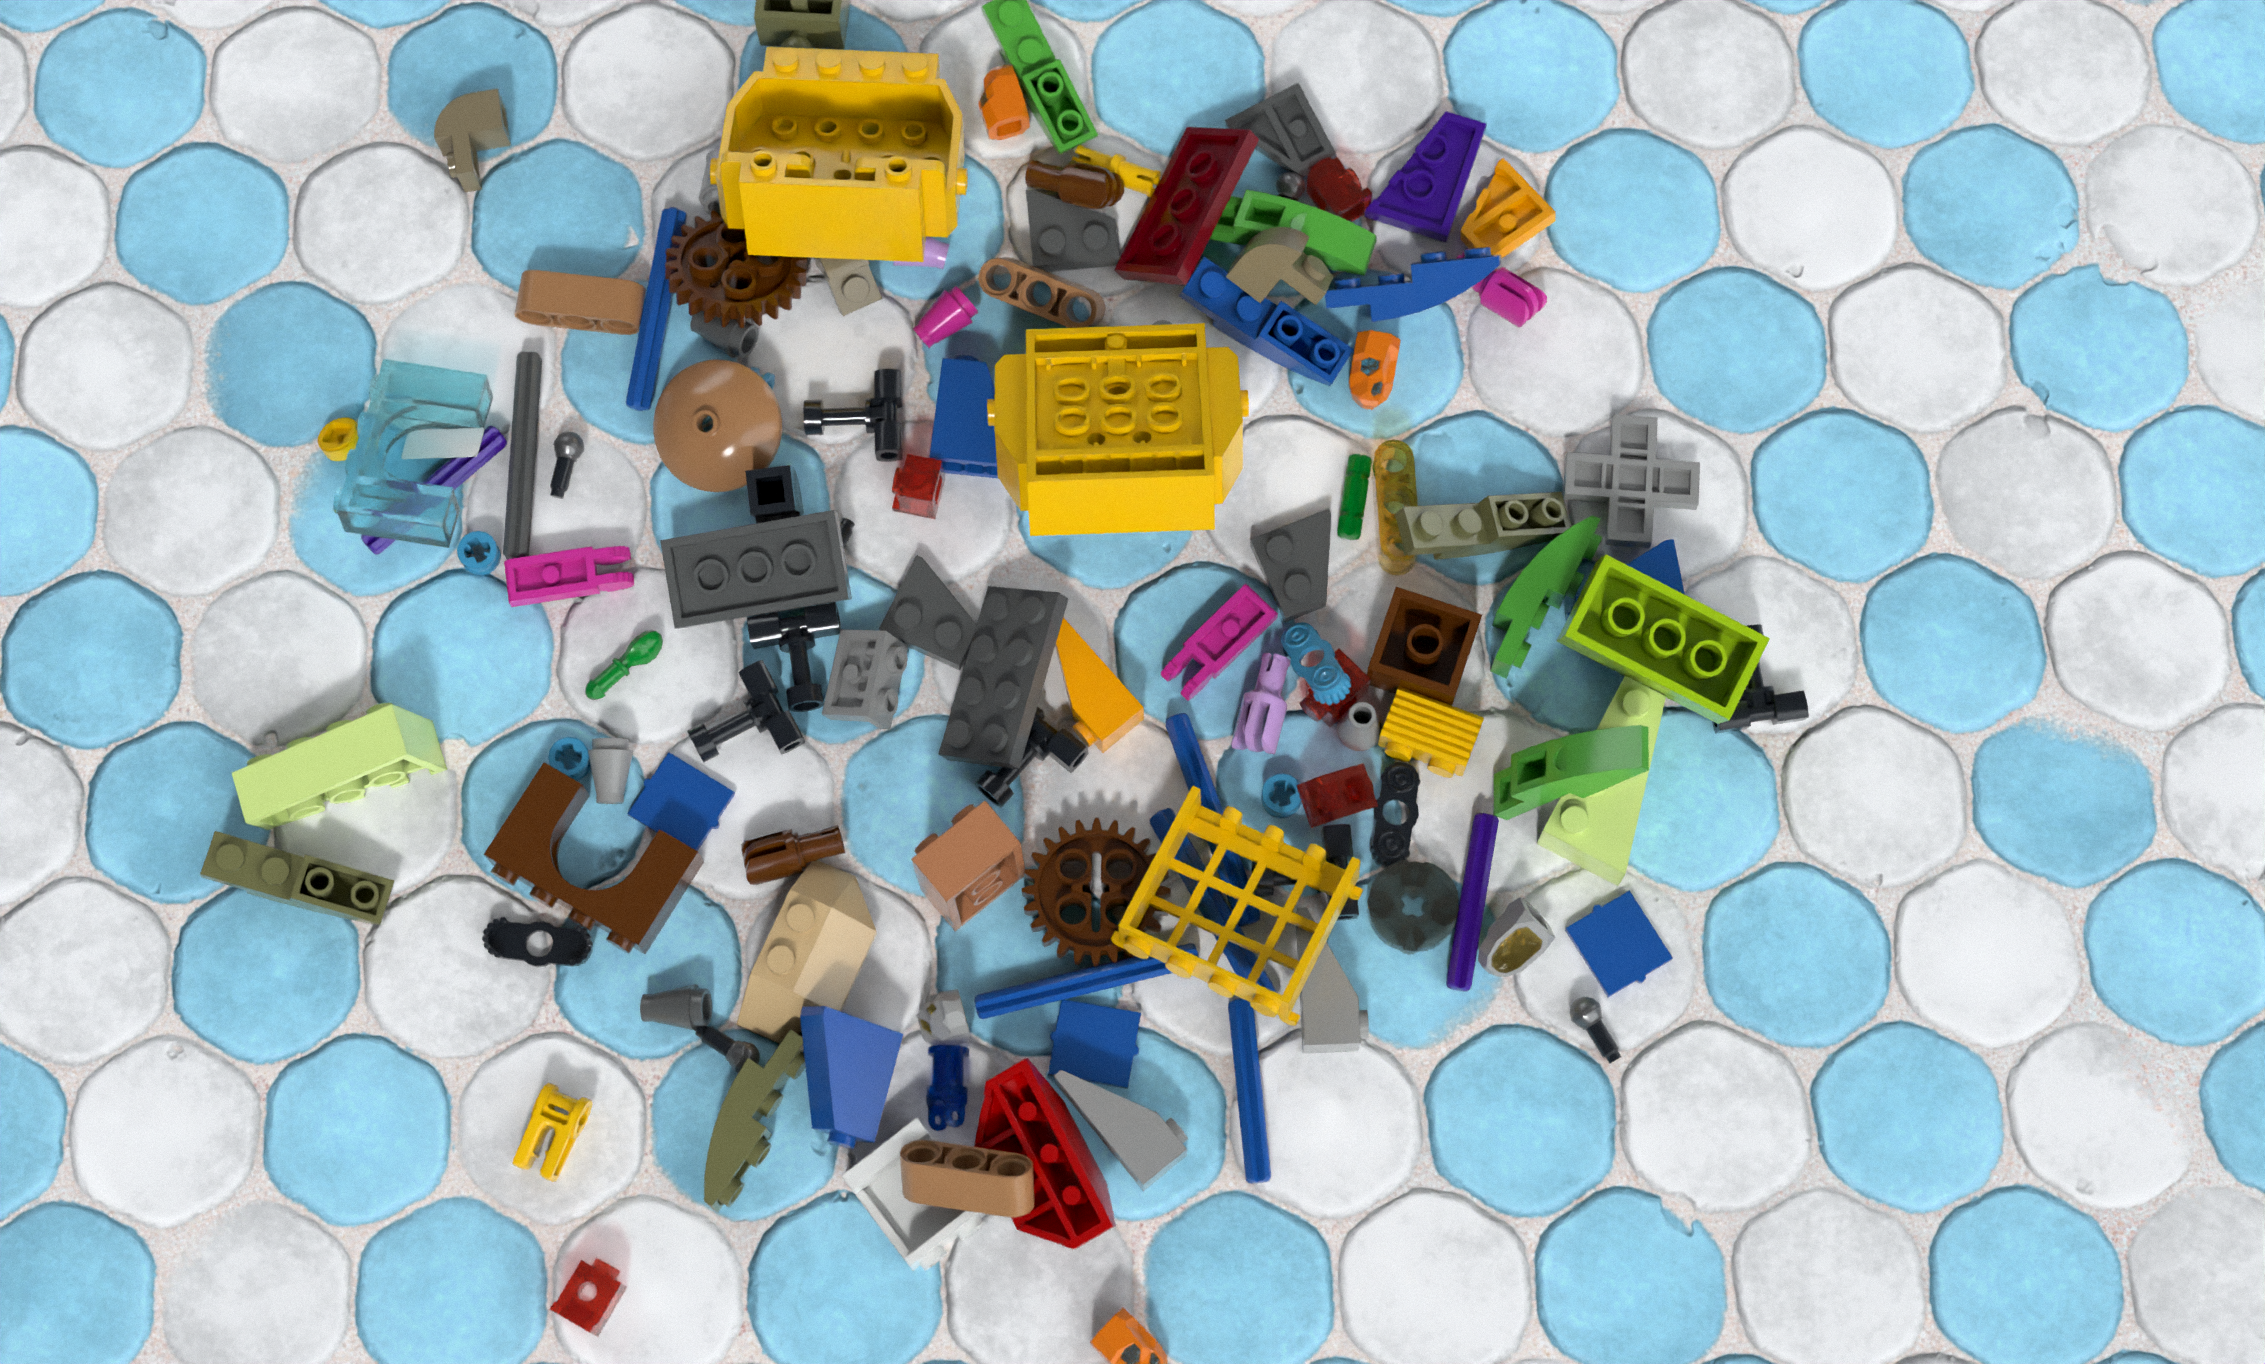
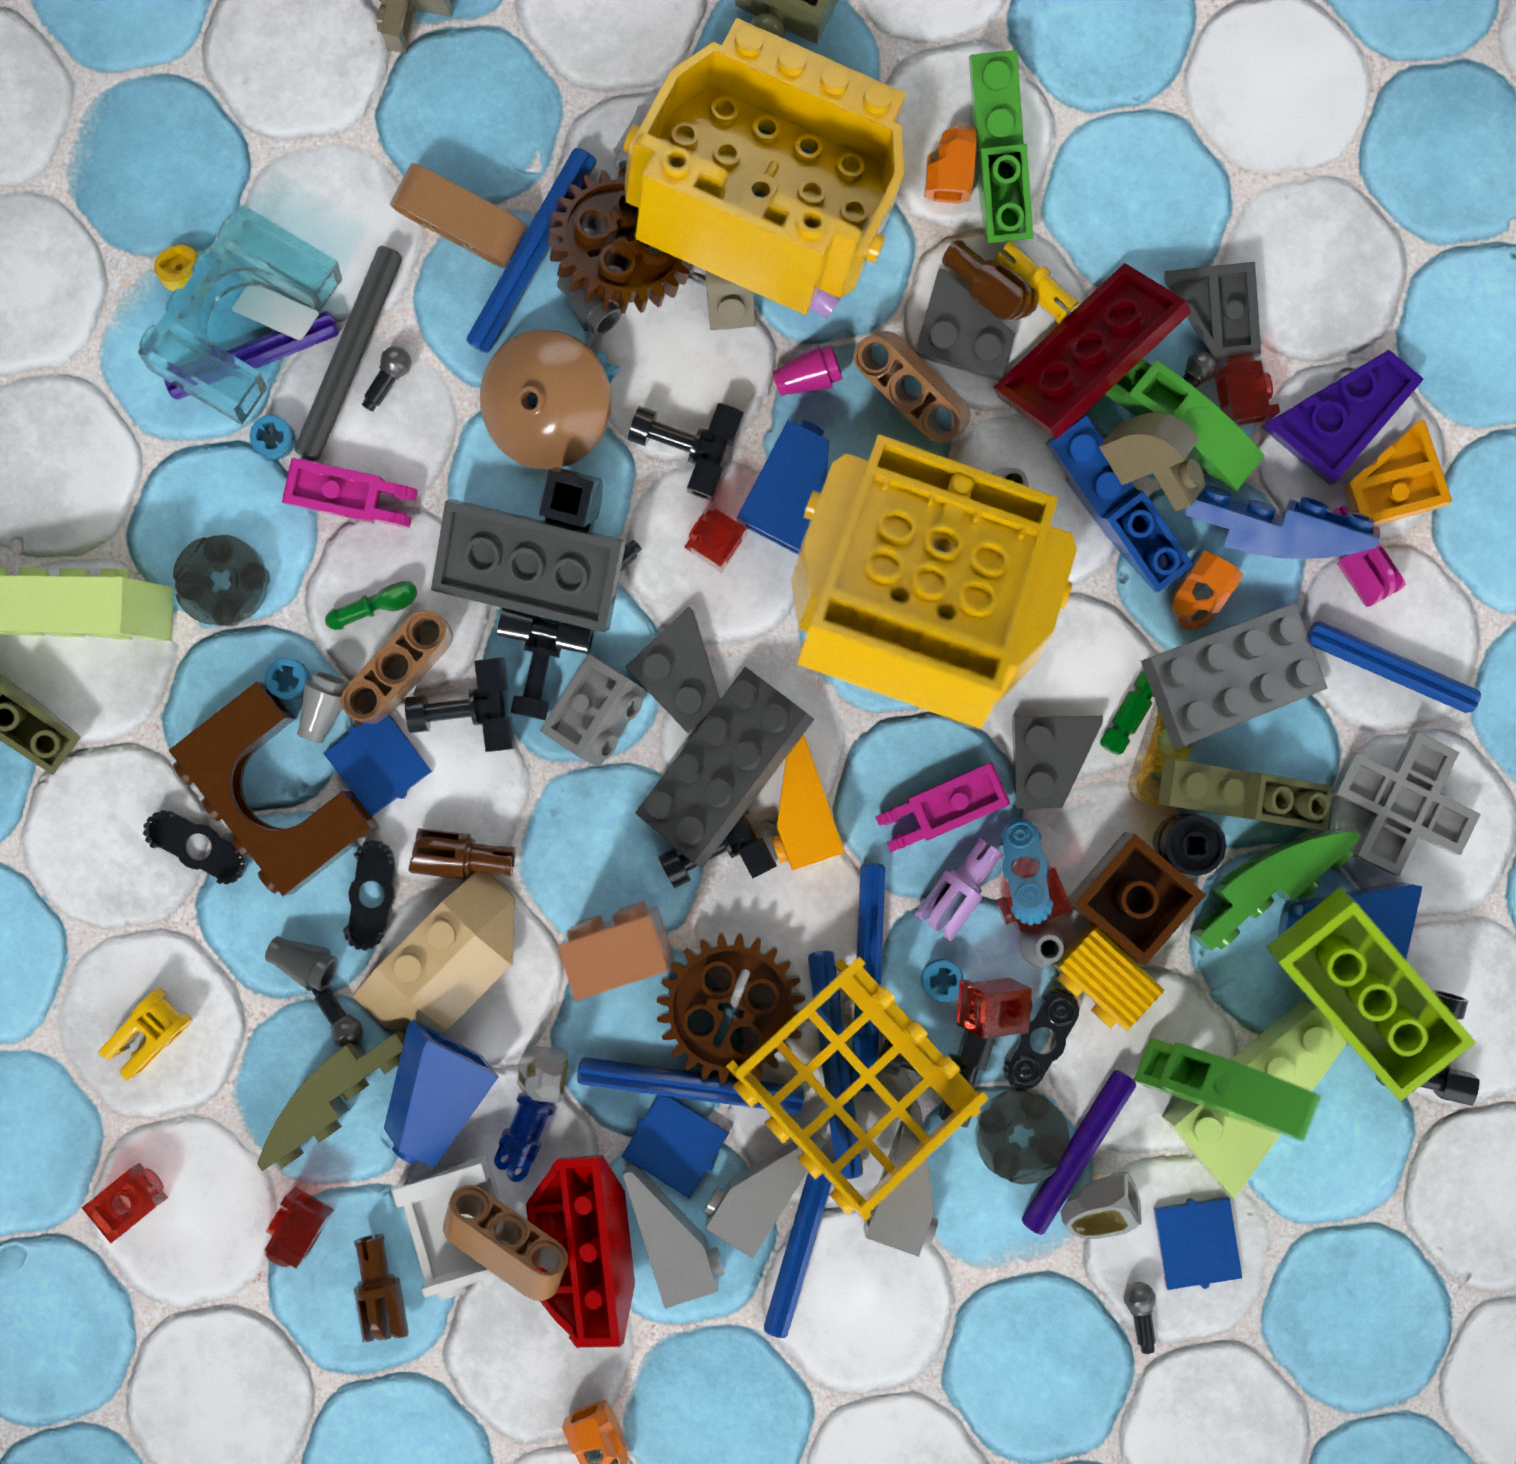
camera: 20 degrees right, 15 degrees up
none -> clear smoke plate [173,535,270,627]
none -> clear red brick [264,1187,335,1269]
none -> medium nougat beam [341,610,453,724]
none -> black piece [343,840,395,951]
none -> reddish brown arm [353,1234,409,1343]
none -> light grey slope [703,1128,827,1259]
none -> dark grey plate [1141,603,1328,749]
none -> black wheel [1152,814,1227,876]
none -> blue axle [1307,621,1481,713]

